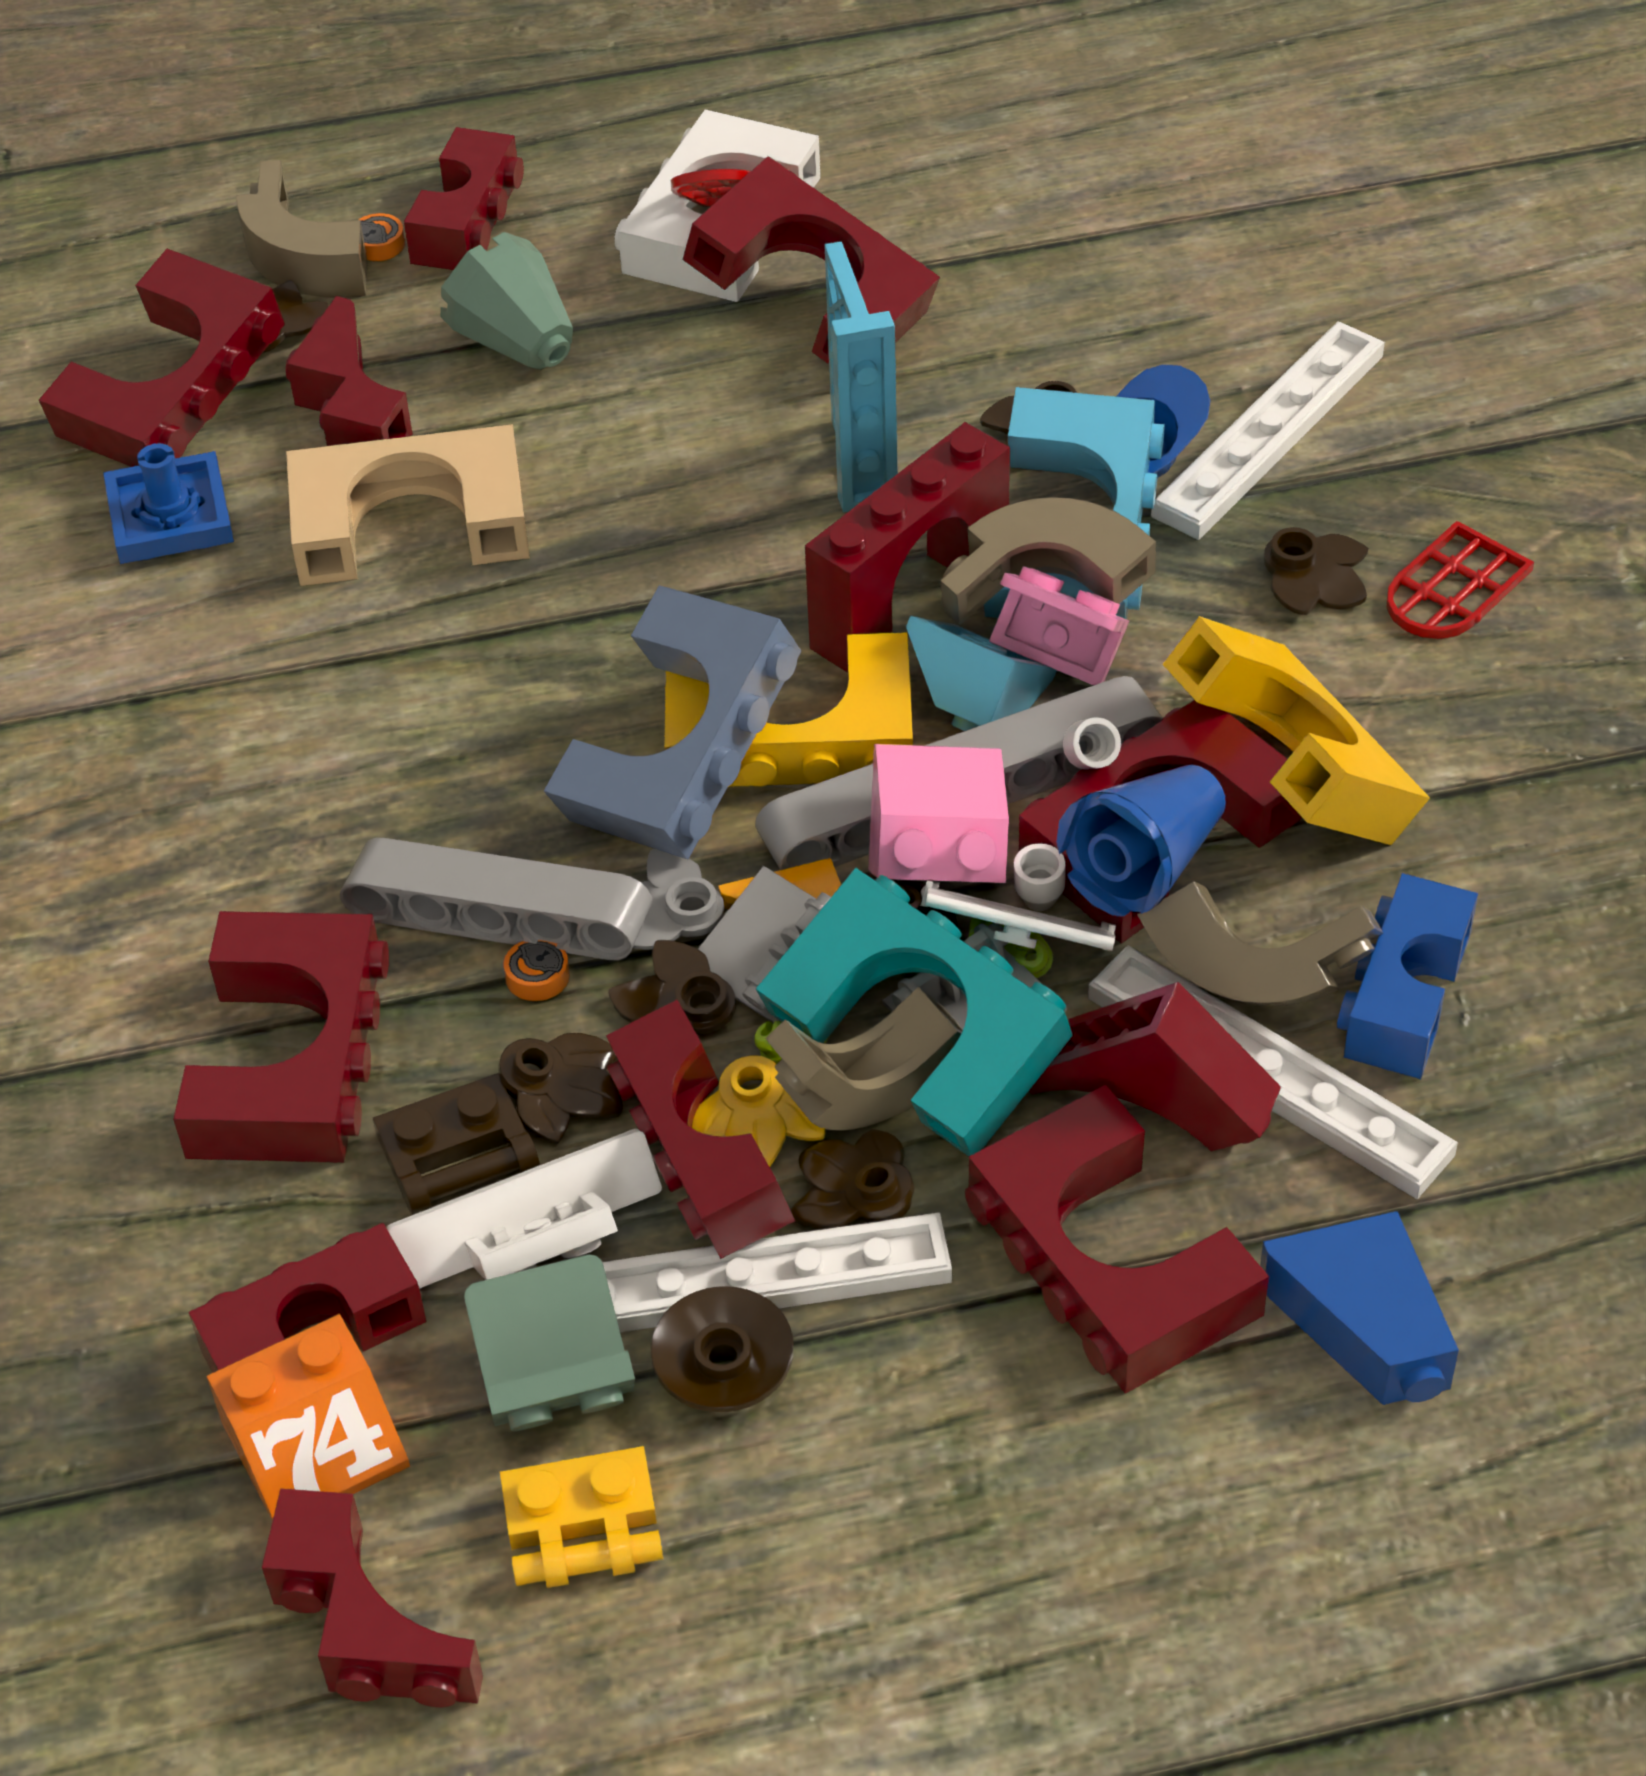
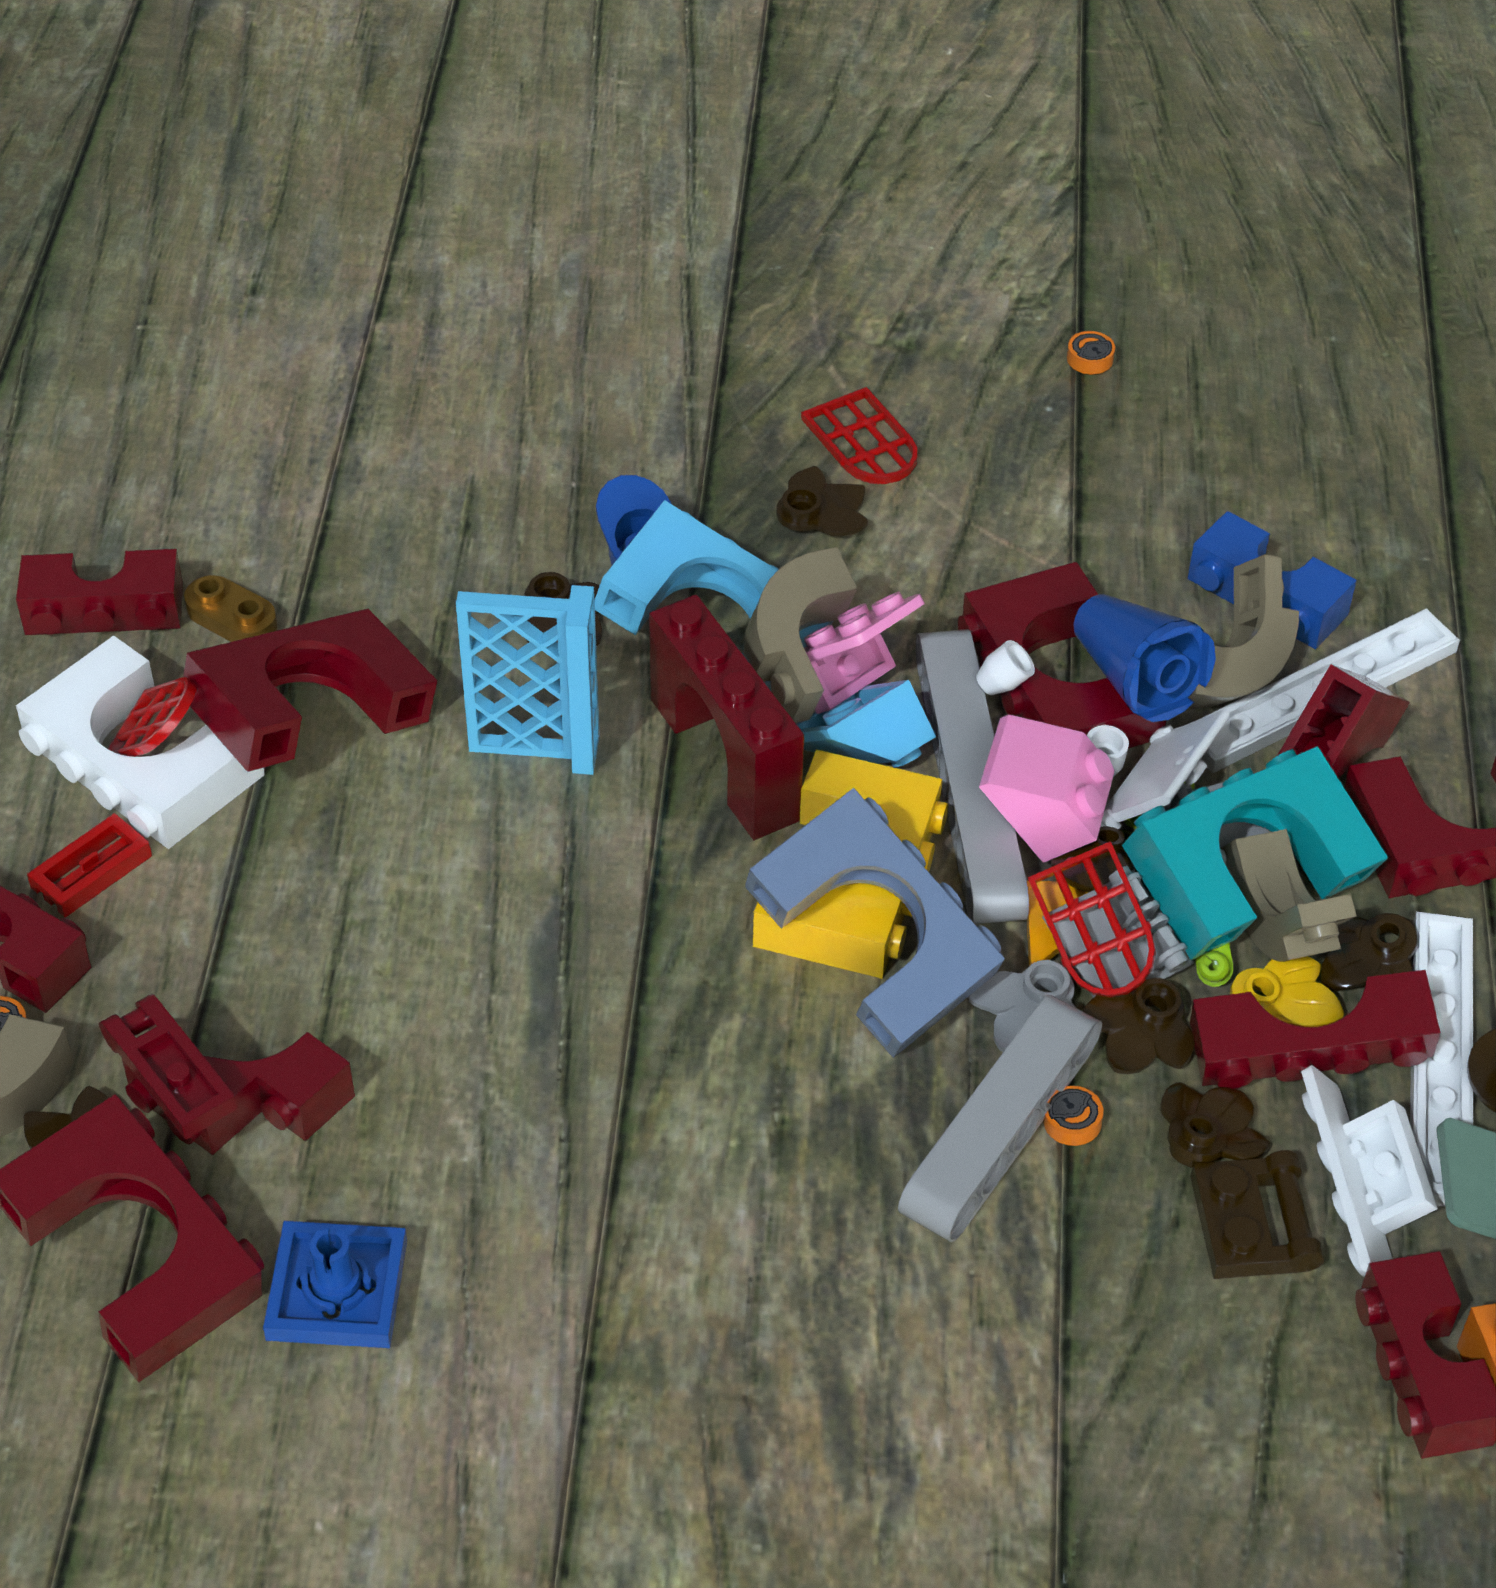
camera: 75 degrees left, 0 degrees up
dark red arch [173,911,389,1163] -> none
tan arch [286,424,530,586] -> none
sand green cone [440,232,573,370] -> none
white tile [1151,321,1385,540] -> none
yellow arch [1162,616,1430,845] -> none
none -> dark red arch [16,549,183,635]
none -> red tile [27,813,152,918]
none -> dark red plate [99,993,238,1140]
none -> pearl gold plate [184,575,278,642]
none -> red window [1028,841,1156,998]

